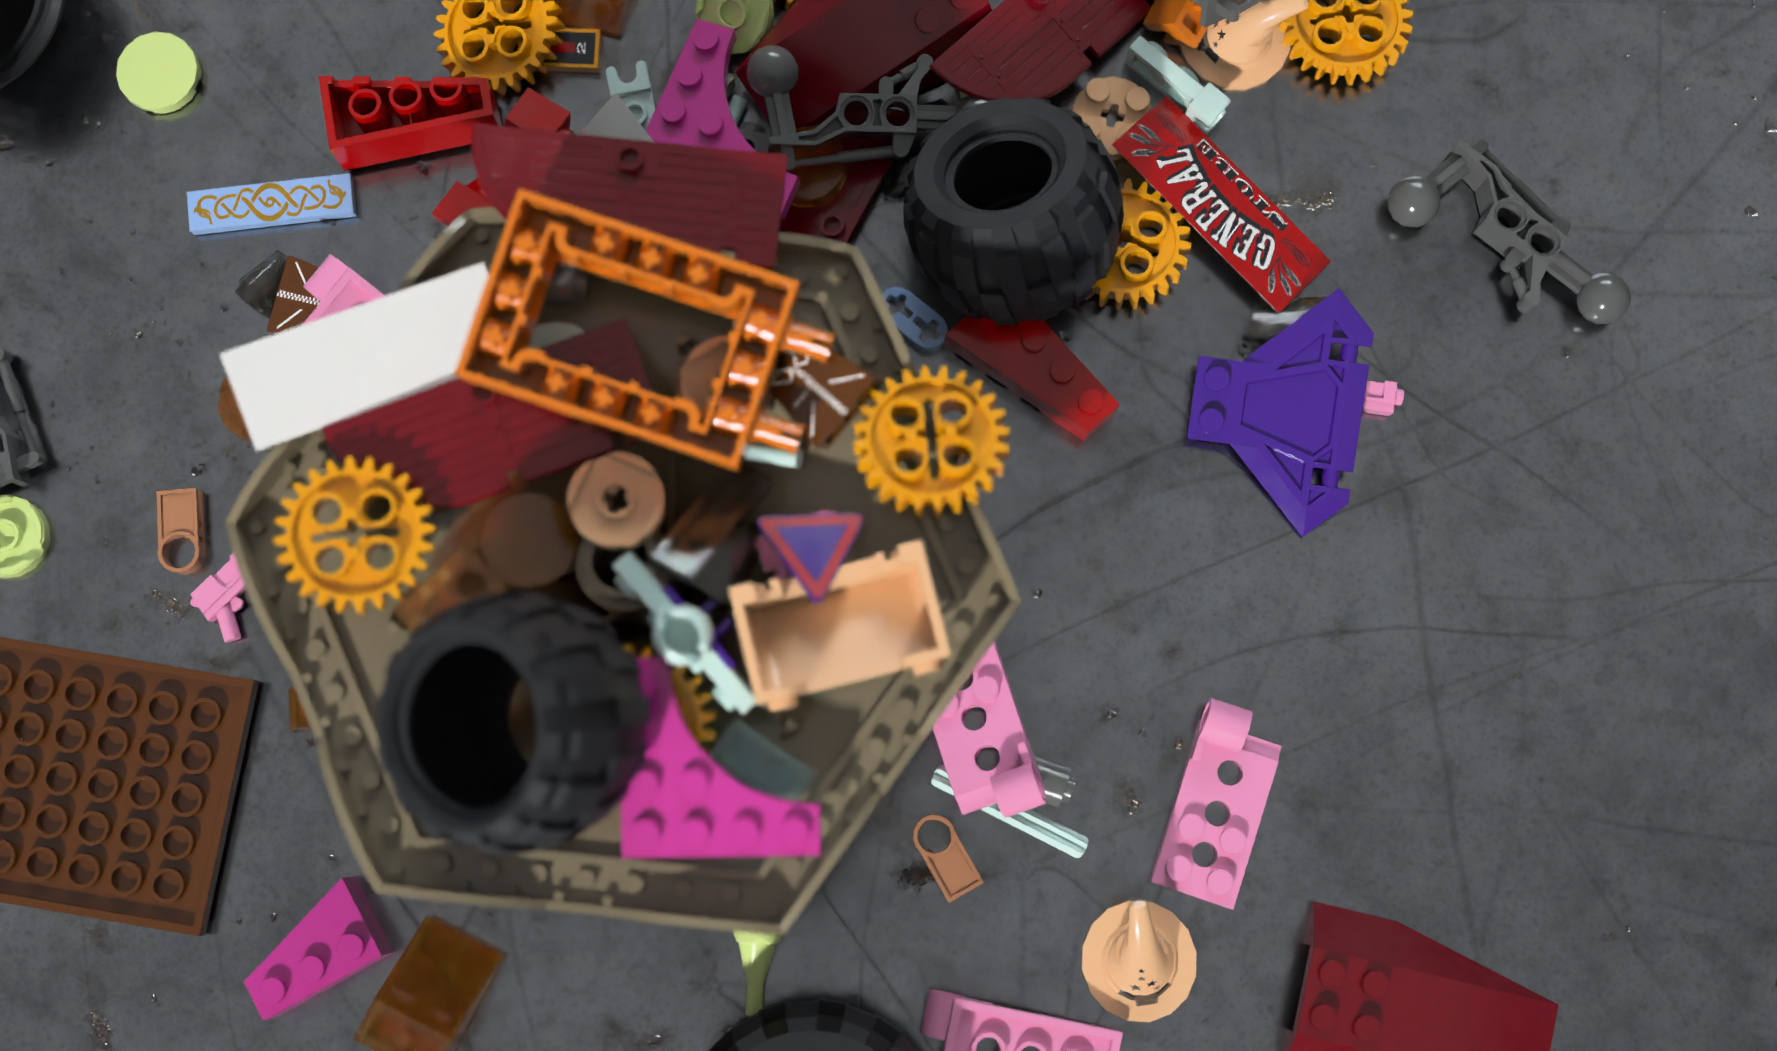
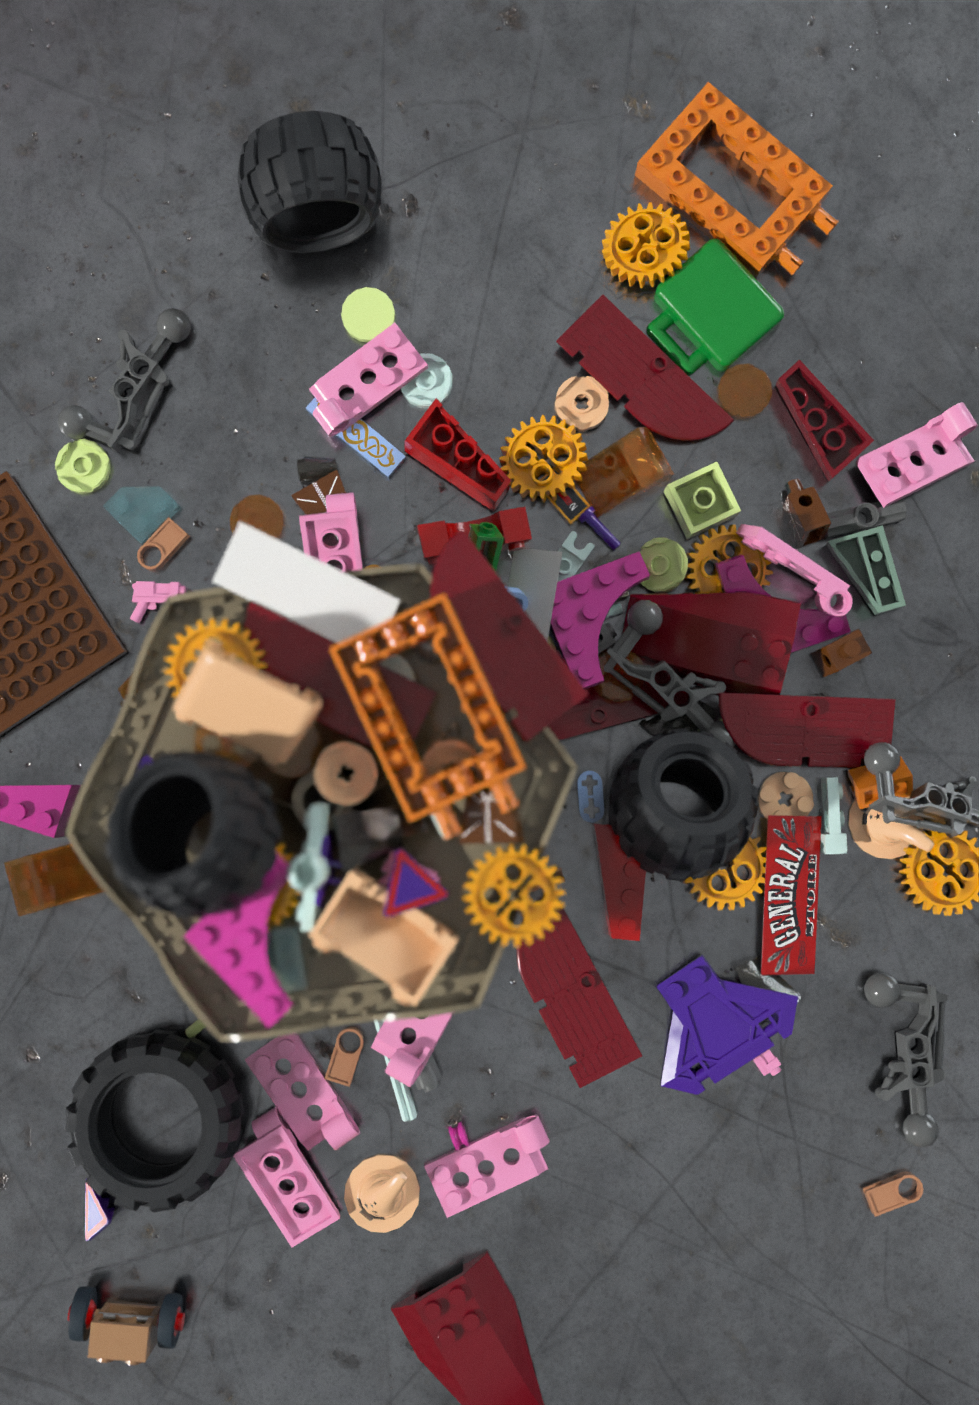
camera: 50 degrees right, 5 degrees up
none -> clear light blue plate [103,487,181,545]
none -> light nougat windscreen [173,638,322,766]
none -> bright pink hinge [245,1033,360,1151]
none -> bright pink hinge [309,323,428,437]
none -> light aqua tile [401,353,453,408]
none -> dark pink bush [448,1122,470,1151]
none -> dark red door [517,897,643,1088]
none -> dark purple piece [578,506,621,550]
none -> nougat piece [862,1171,923,1217]

